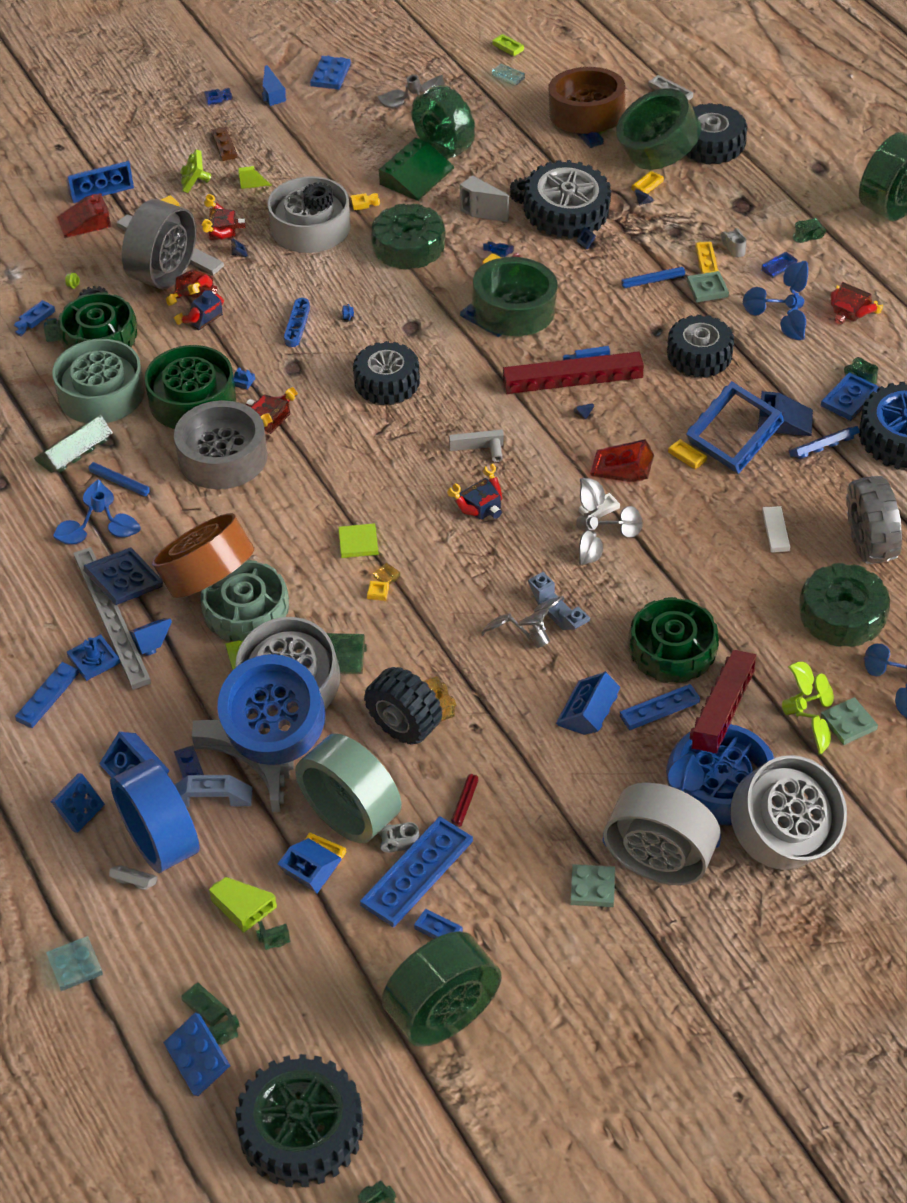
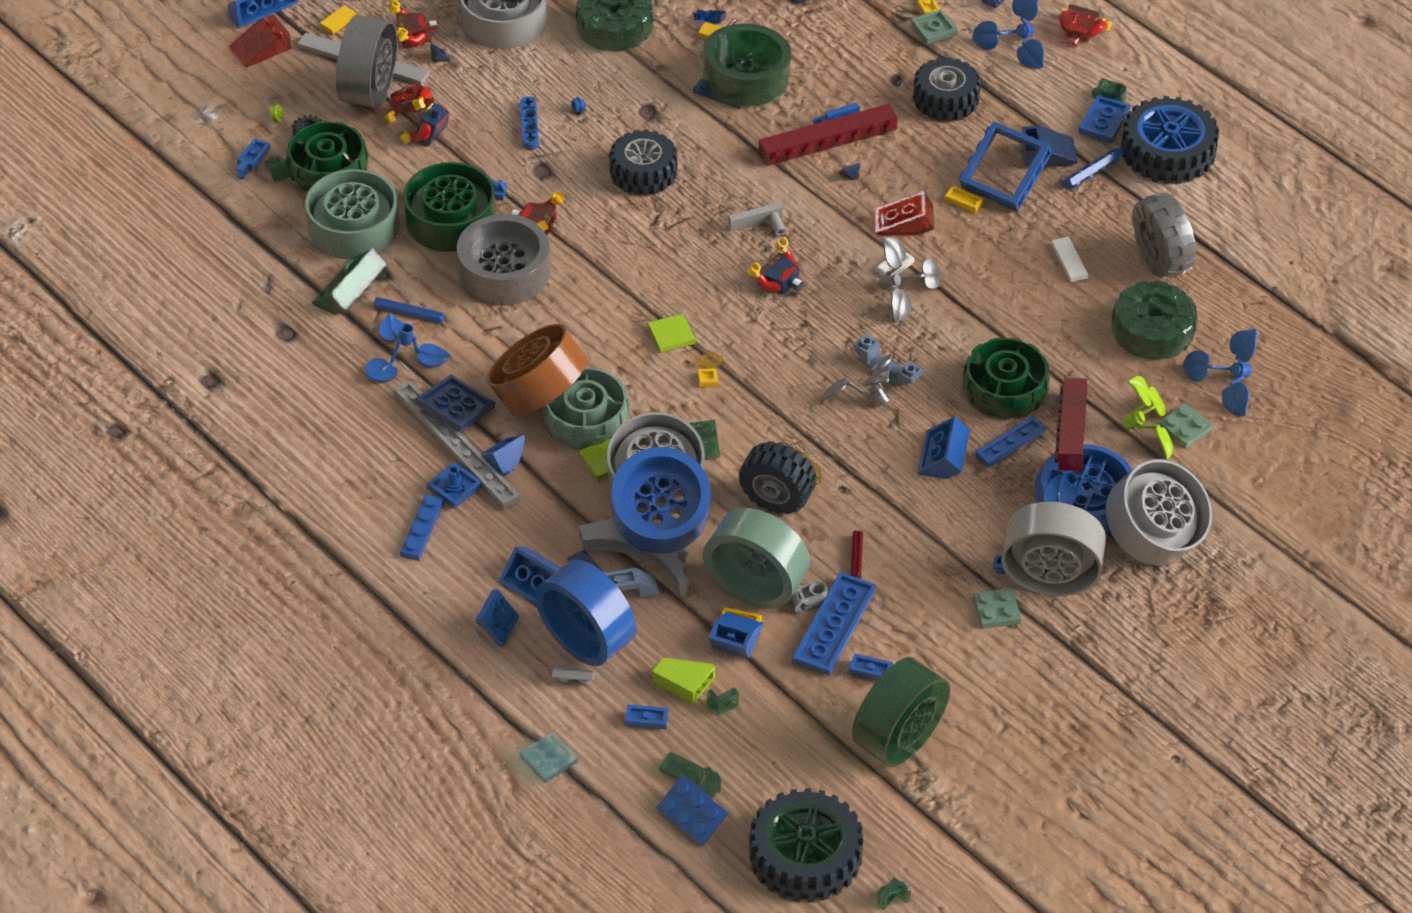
camera: 15 degrees left, 0 degrees up
blue axle [621,267,685,288] -> none
none -> blue plate [625,704,668,729]

